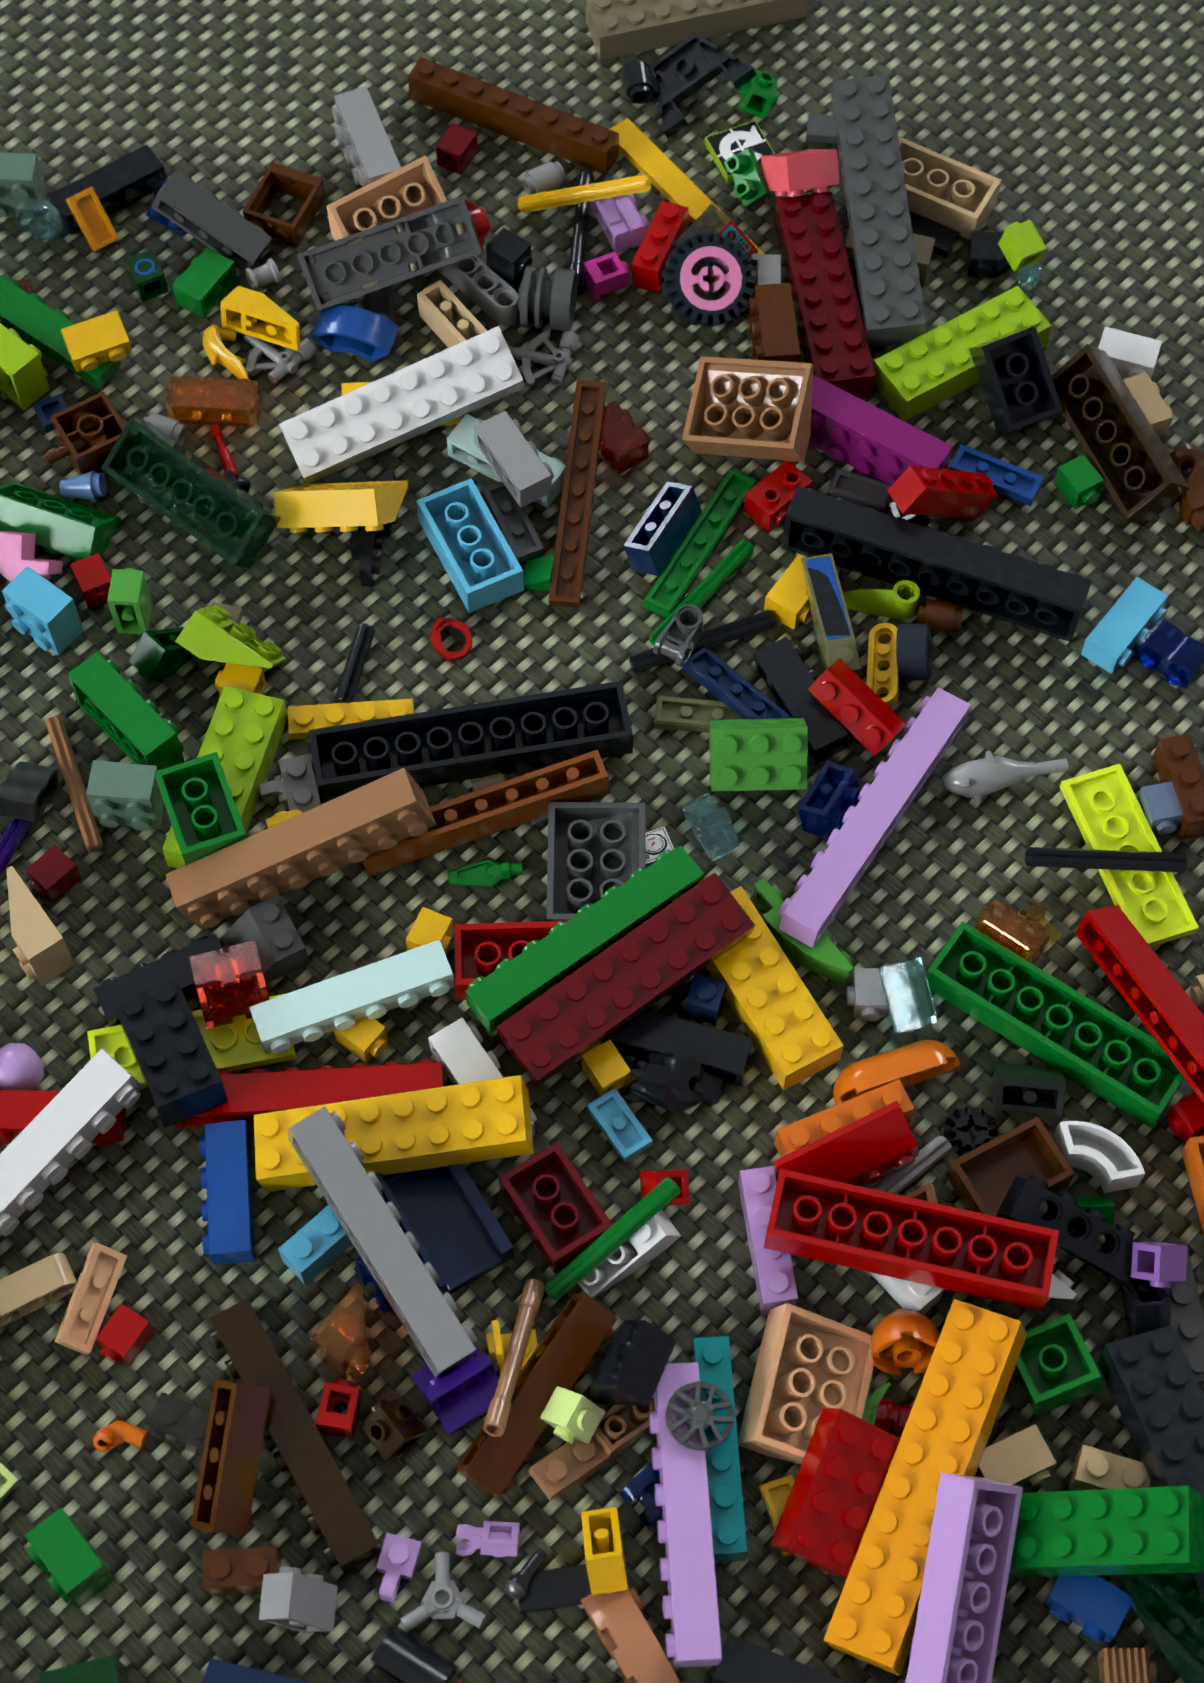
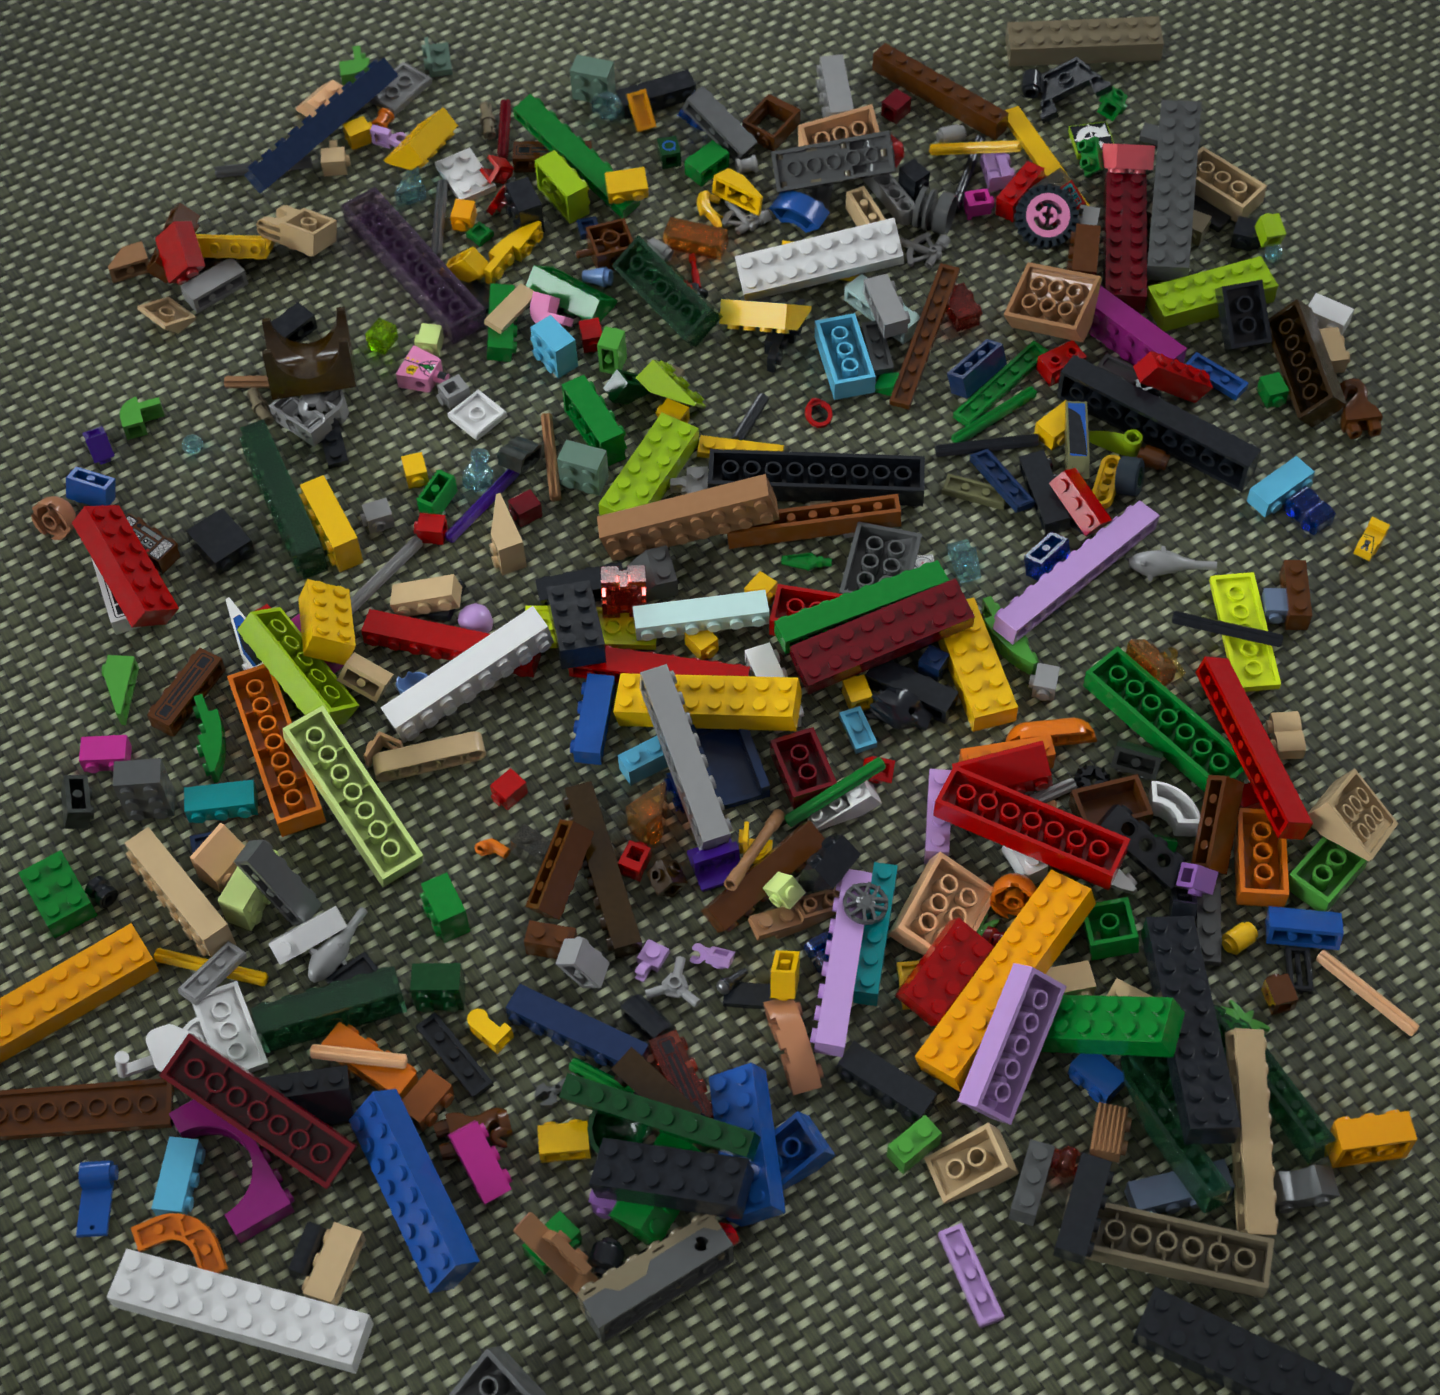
camera: 15 degrees right, 5 degrees down
light nougat plate [54,1242,127,1355] -> none
green brick [154,752,247,865] -> none
dark grey piece [653,604,703,667] -> none
bright green brick [709,718,808,791] -> none
clear light blue brick [878,957,938,1033] -> none
none -> reddish brown brick [1191,775,1244,875]

